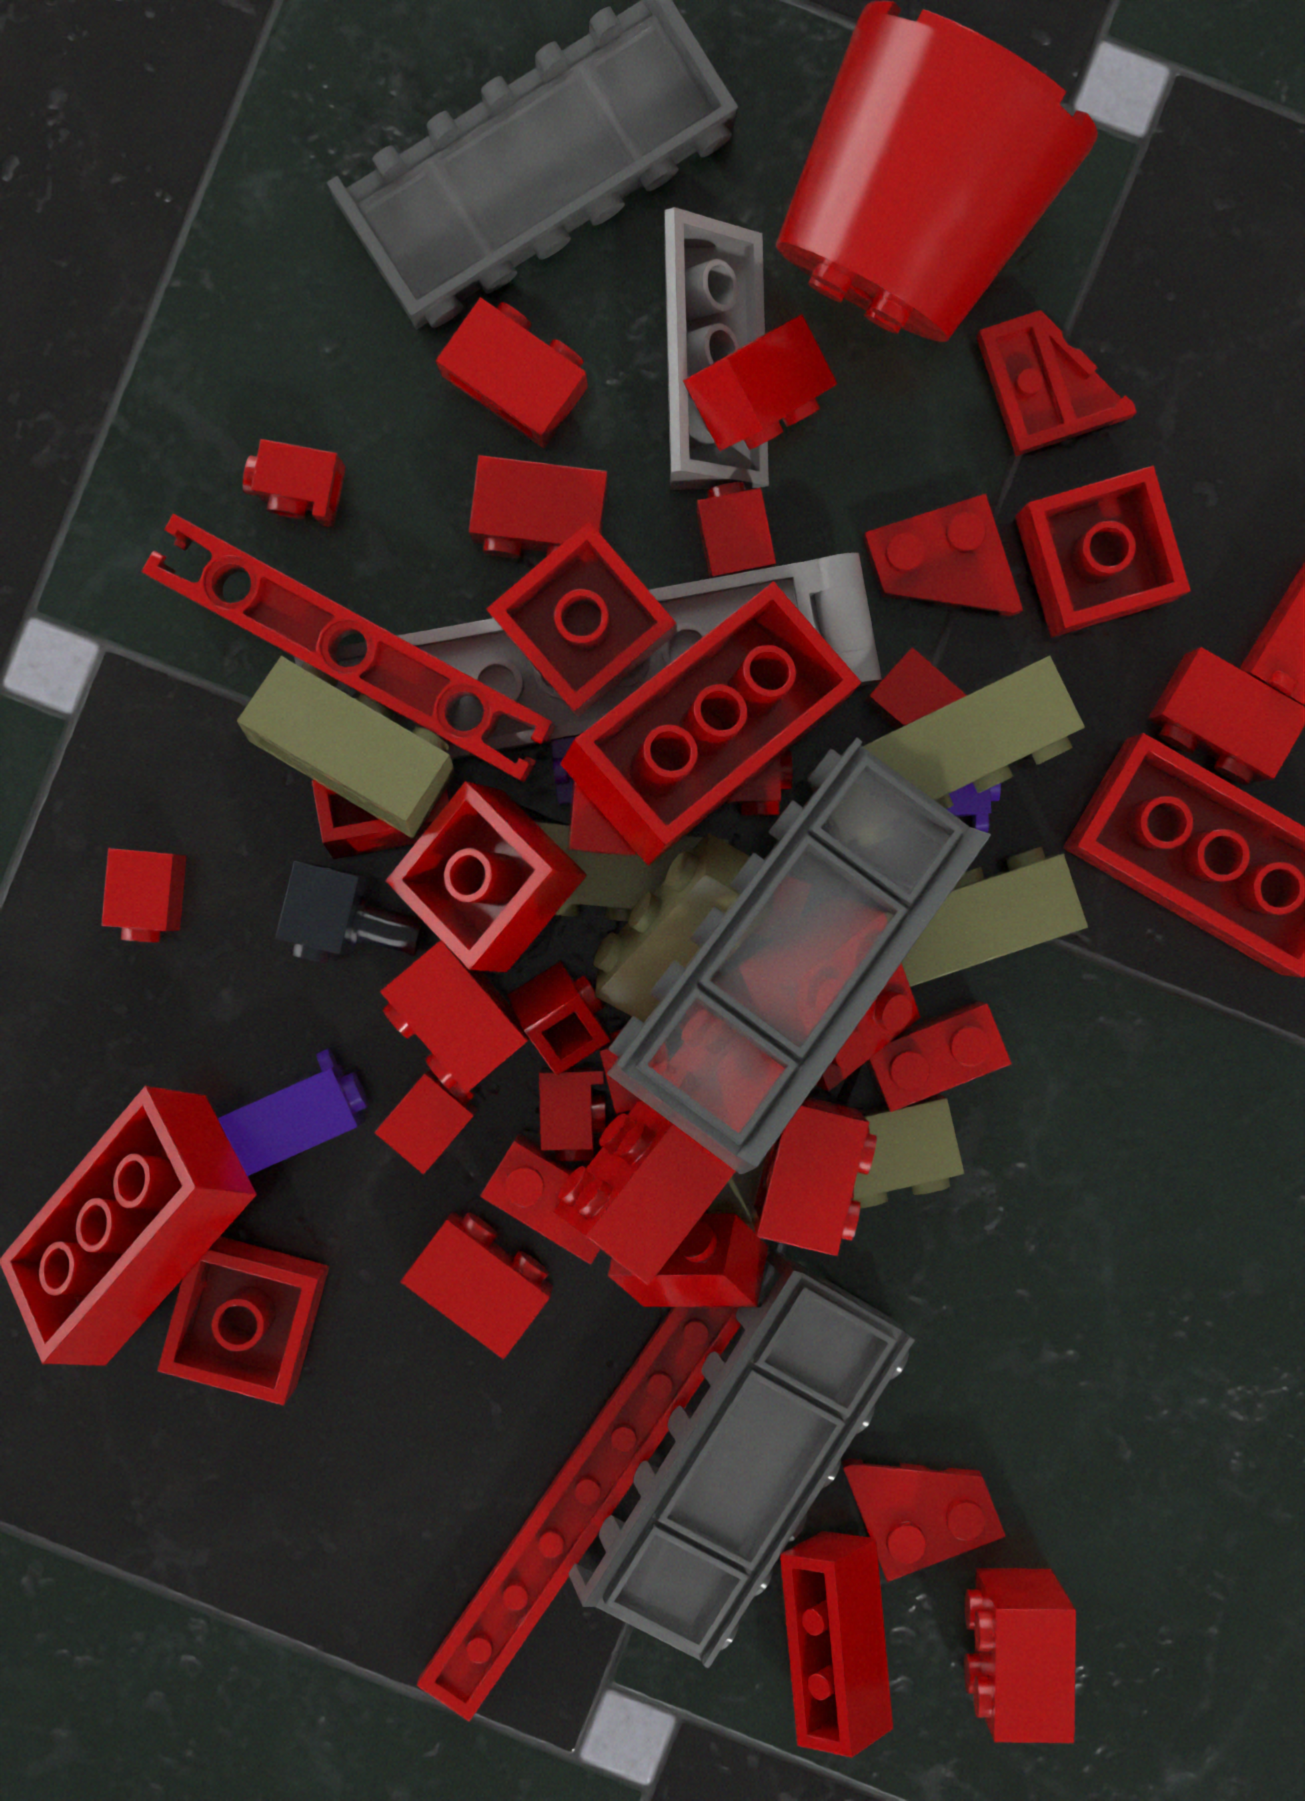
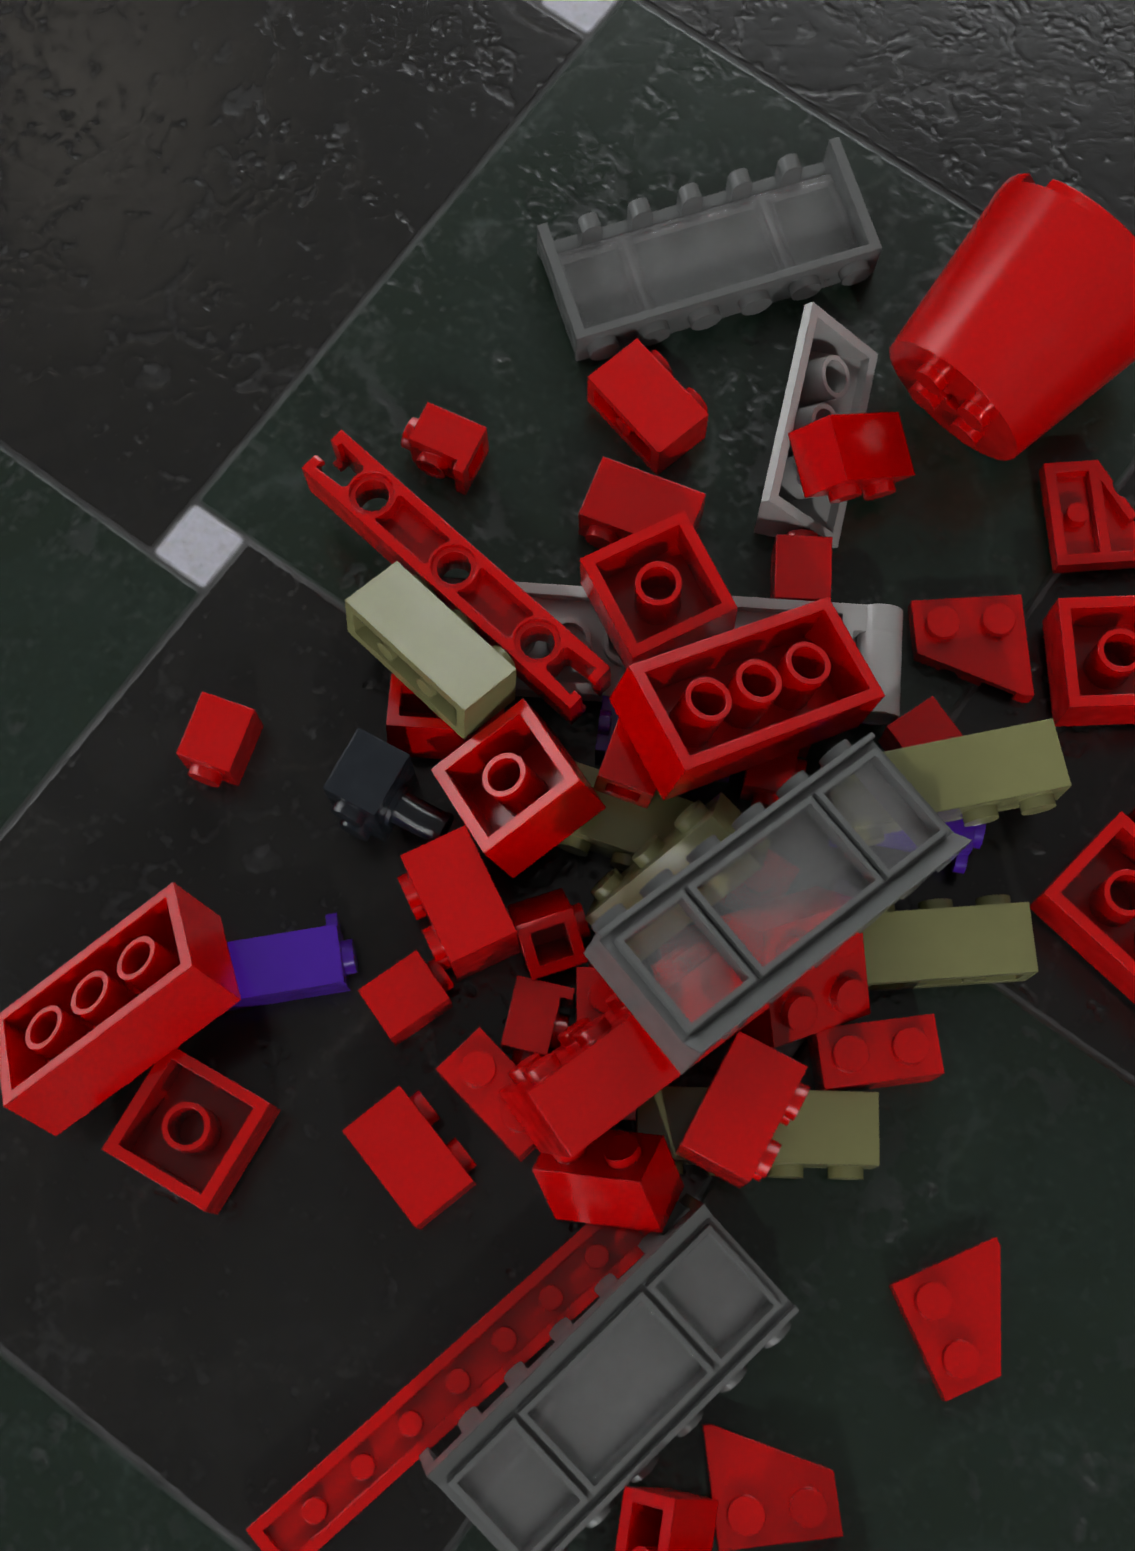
camera: 15 degrees right, 15 degrees down
none -> red wing [889,1237,1001,1401]

